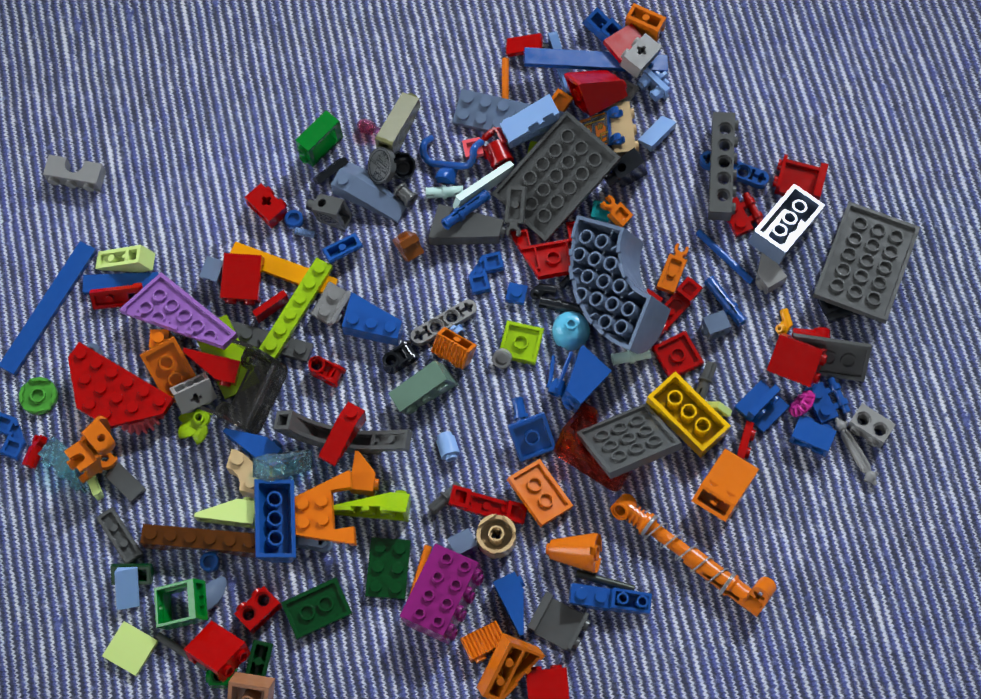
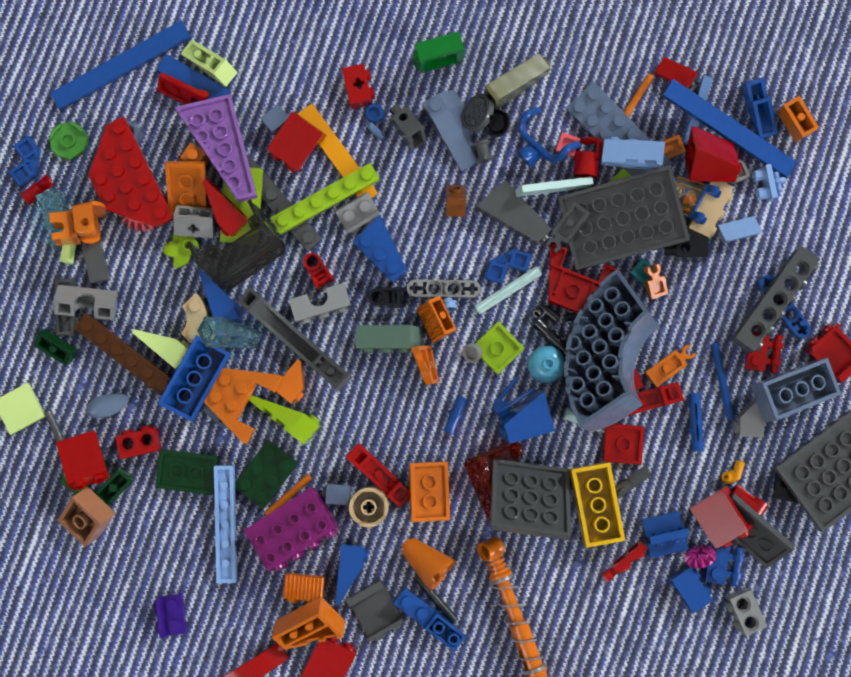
camera: 30 degrees right, 15 degrees up
light blue slope [114,567,140,610] -> none
green window [154,578,208,630] -> none
blue tile [200,552,221,573] -> none
red tile [253,290,289,323] -> none
black tile [312,157,349,185] -> none
red slope [318,402,366,466] -> none
blue slope [322,233,363,264] -> none
clear pink cylinder [357,118,381,135] -> none
light aqua pin [425,185,463,200] -> none
dark grey axle [428,481,461,515] -> none
light blue brick [436,431,460,462] -> none
blue pin [441,189,491,230] -> none
blue plate [505,282,528,306] -> none
blue tile [507,412,557,462] -> none
tile [603,23,642,63] -> none
light grey brick [620,33,662,79] -> none
orange slope [691,448,759,522] -> none
sand blue brick [700,310,732,341] -> none
yellowish green tile [706,401,732,417] -> none
light grey wheel [833,417,878,486] -> none
none -> light grey arch [54,285,118,321]
none -> light blue plate [214,465,237,583]
none -> light grey arch [289,283,352,325]
none -> orange wing [411,346,439,385]
none -> light aqua axle [475,267,542,314]

